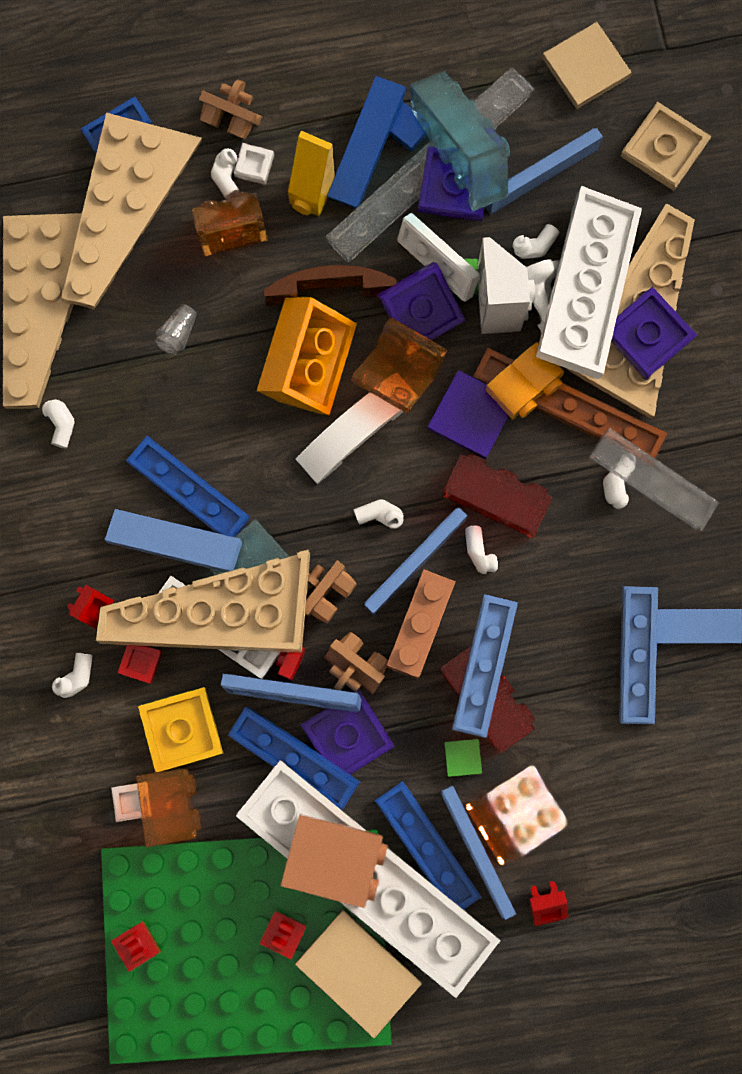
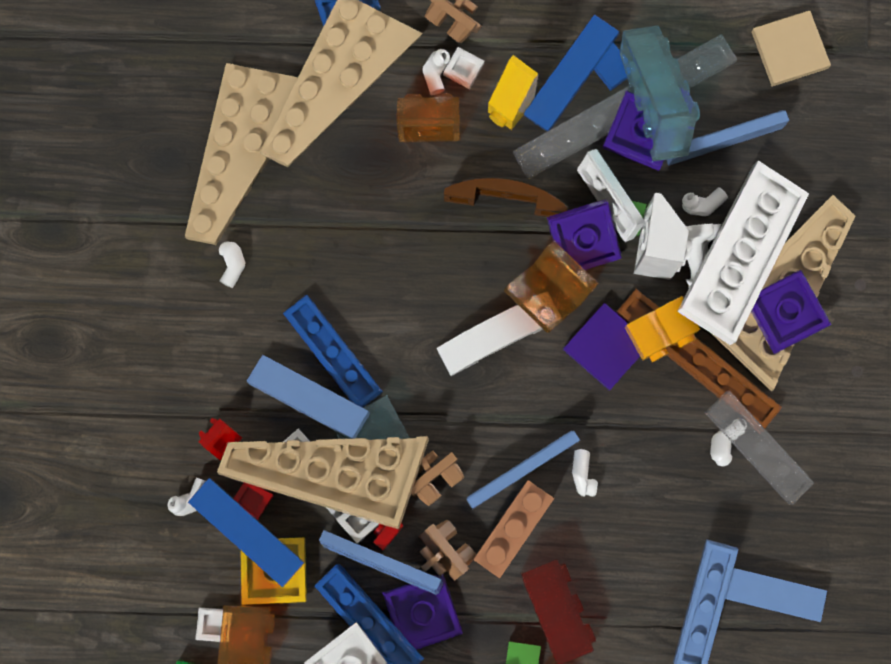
camera: 15 degrees right, 0 degrees up
clear cone [154,304,198,355] -> none
light orange slope [257,297,357,415] -> none
white arm [353,499,403,529] -> none
clear red brick [442,454,553,539] -> none
medium blue tile [452,594,518,738] -> none
tan tile [620,102,711,191] -> none
none -> blue tile [188,478,305,587]

